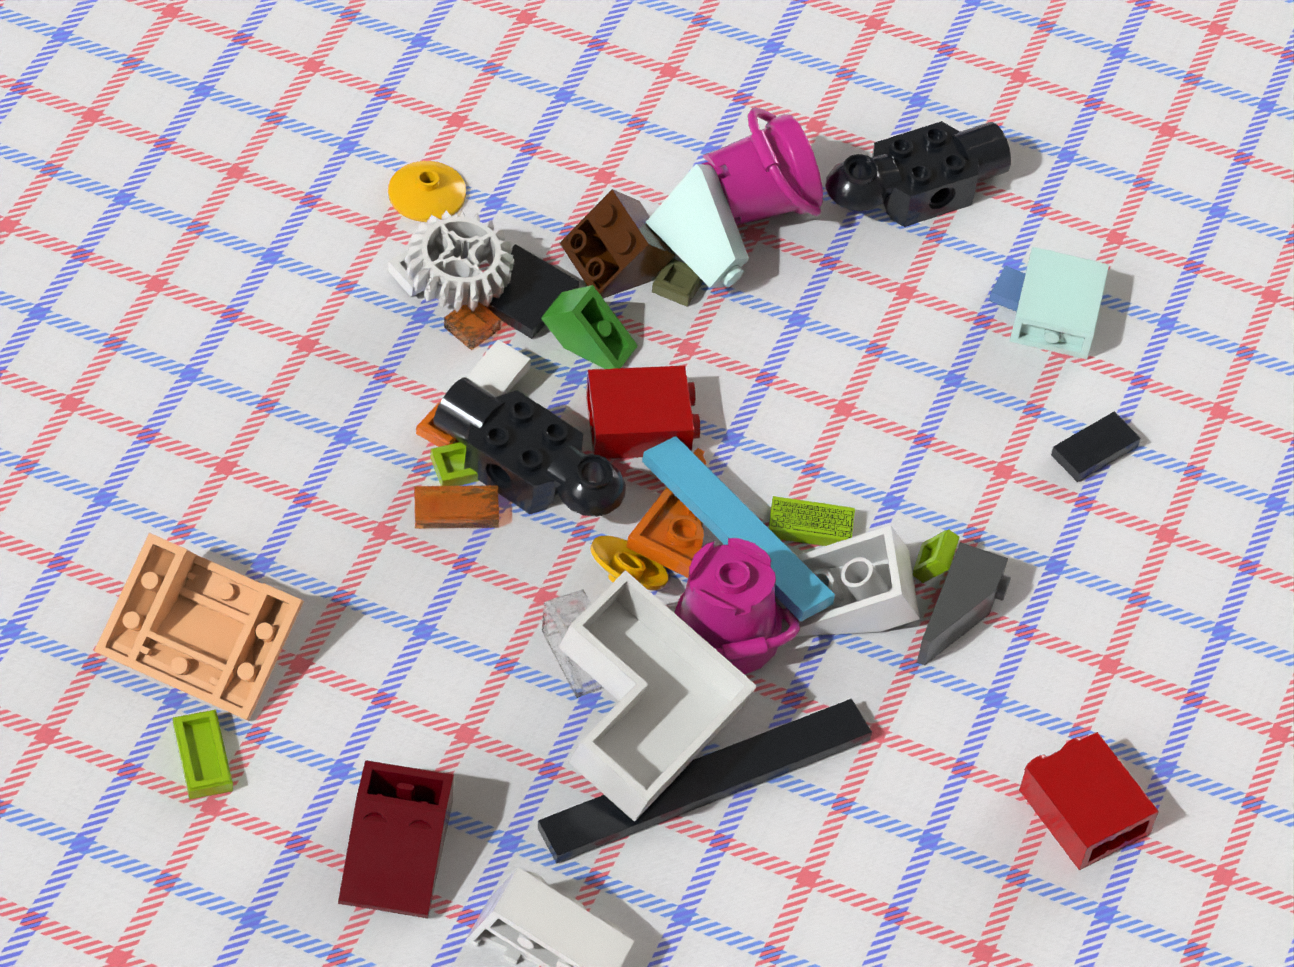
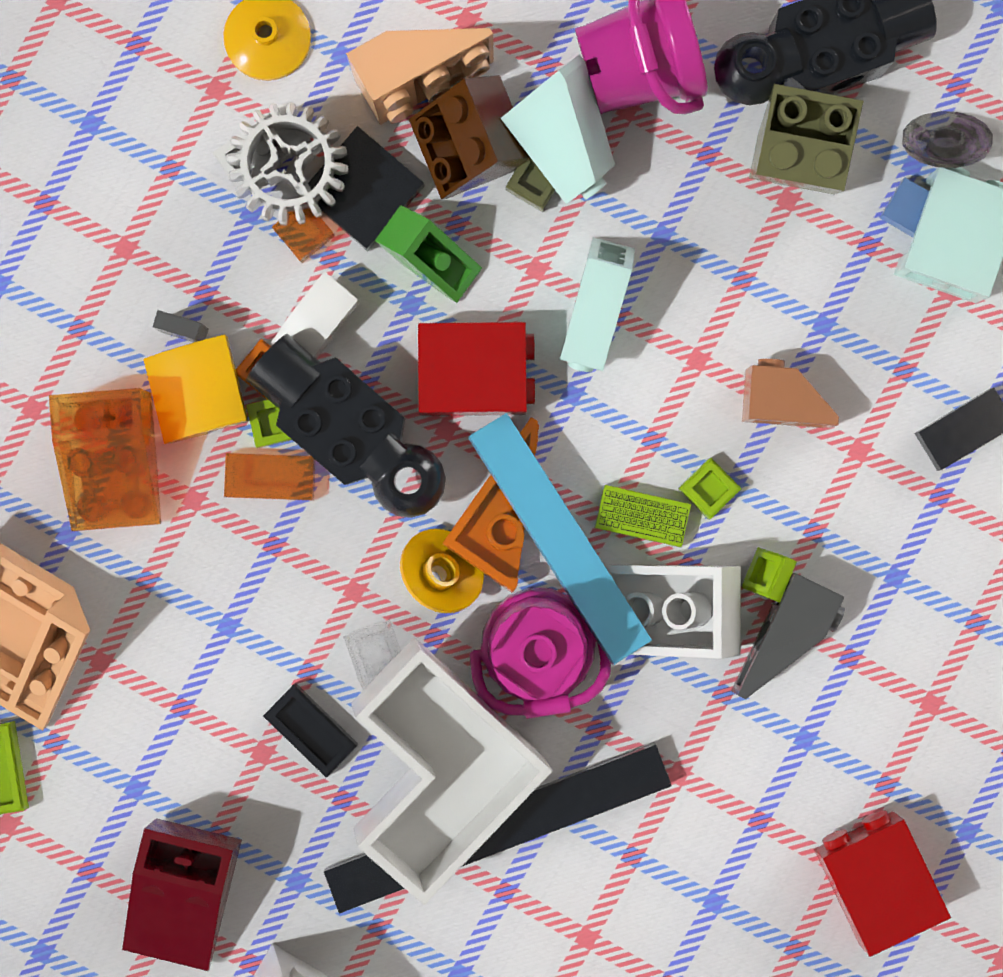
camera: 10 degrees right, 35 degrees up
none -> clear orange slope [49,388,161,531]
none -> yellow slope [143,334,249,444]
none -> dark grey tile [152,310,209,342]
none -> black tile [263,683,358,778]
none -> light nougat slope [346,28,494,125]
none -> light aqua slope [560,237,635,372]
none -> lime tile [678,457,742,520]
none -> nougat slope [742,359,839,428]
none -> olive slope [749,84,863,195]
none -> clear smoke dish [902,111,993,168]

